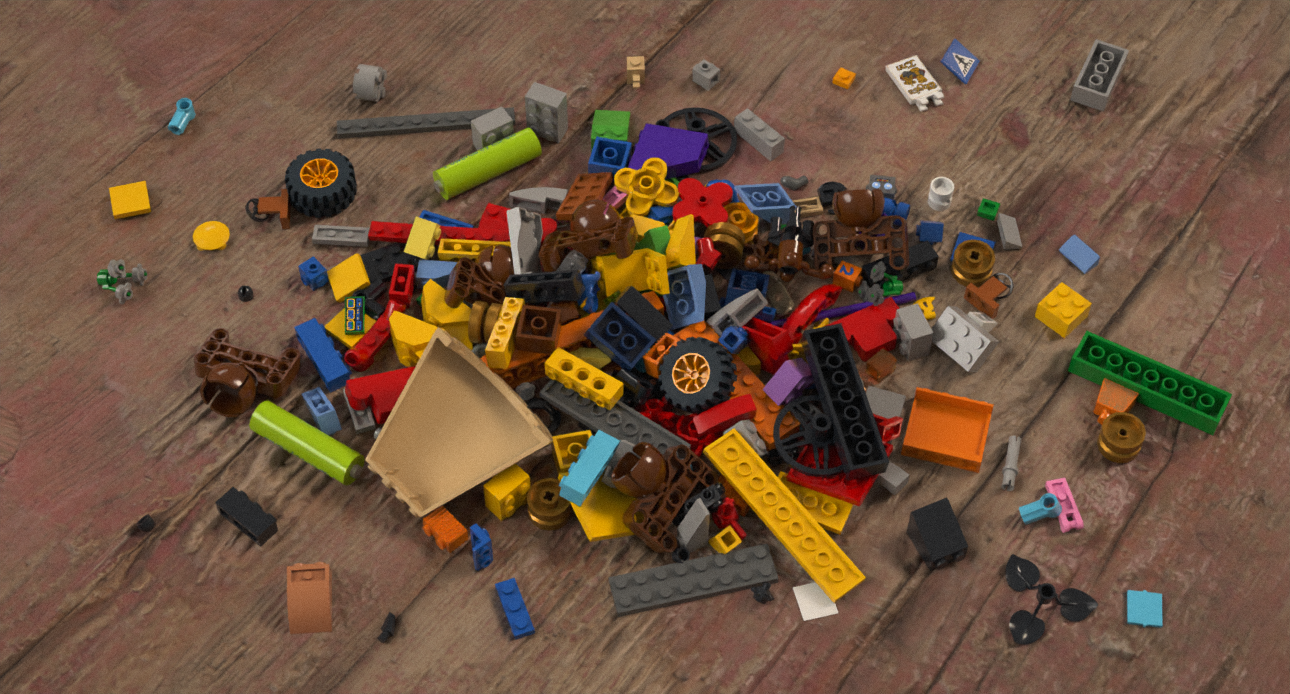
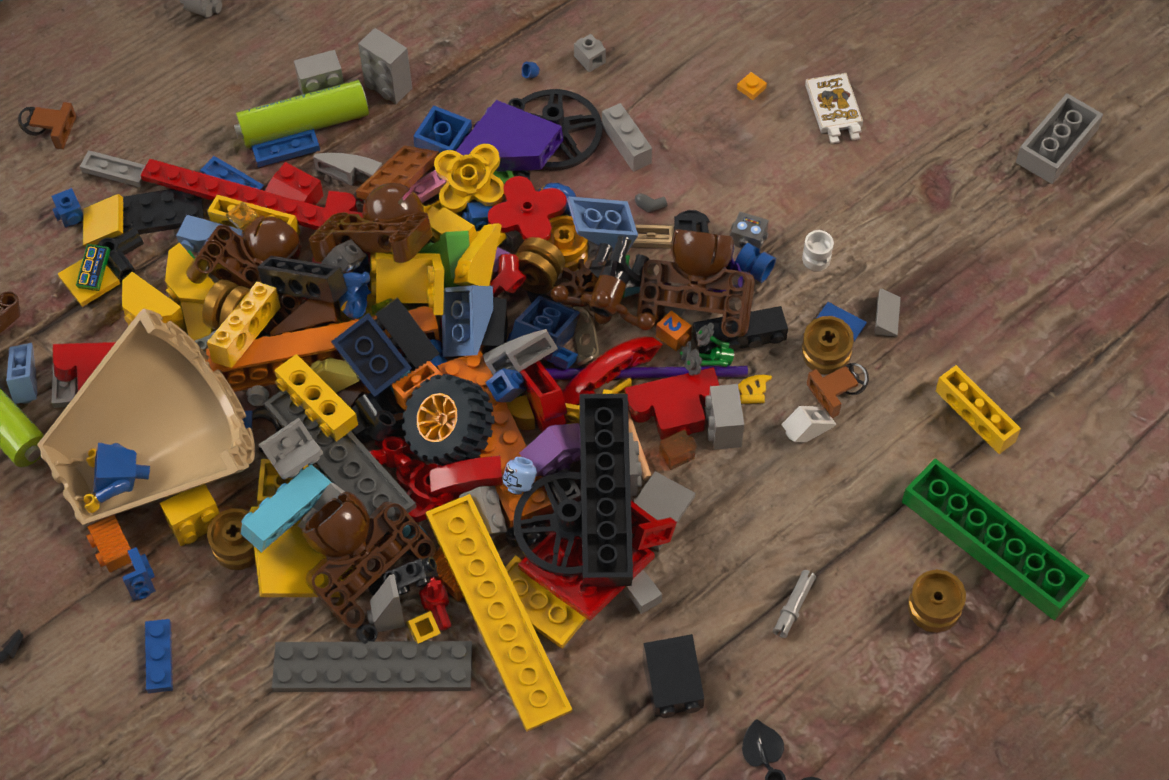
camera: 15 degrees right, 5 degrees up
black wheel [285,148,357,218] -> none
blue brick [294,318,352,393] -> none
dark grey plate [337,107,515,139] -> none
red plate [344,299,407,372] -> none
red brick [389,263,416,309] -> none
light yellow brick [404,217,441,260] -> none
light grey piece [506,206,543,275] -> none
reddish brown brick [516,305,562,354] -> none
bright green slope [591,110,630,152] -> none
tan brick [627,56,645,88] -> none
black plant [751,582,774,604] -> none
white sticker [793,582,838,621] -> none
orange panel [901,387,994,473] -> none
blue brick [916,220,944,245] -> none
light grey brick [932,306,999,372] -> none
piece [940,39,980,84] -> none
green plate [977,198,1000,221] -> none
medium azure piece [1019,493,1062,525] -> none
yellow brick [1035,282,1092,338] -> none
bright pink plate [1045,478,1084,533] -> none
medium blue slope [1059,234,1100,274] -> none
orange torso [1094,378,1139,425] -> none
none -> blue torso [83,443,150,513]
none -> clear yellow tile [226,201,258,230]
none -> blue plate [252,129,320,167]
none -> light grey bracket [259,418,323,479]
none -> light blue head [502,457,537,494]
none -> blue hinge [522,62,540,79]
none -> yellow brick [935,365,1021,454]

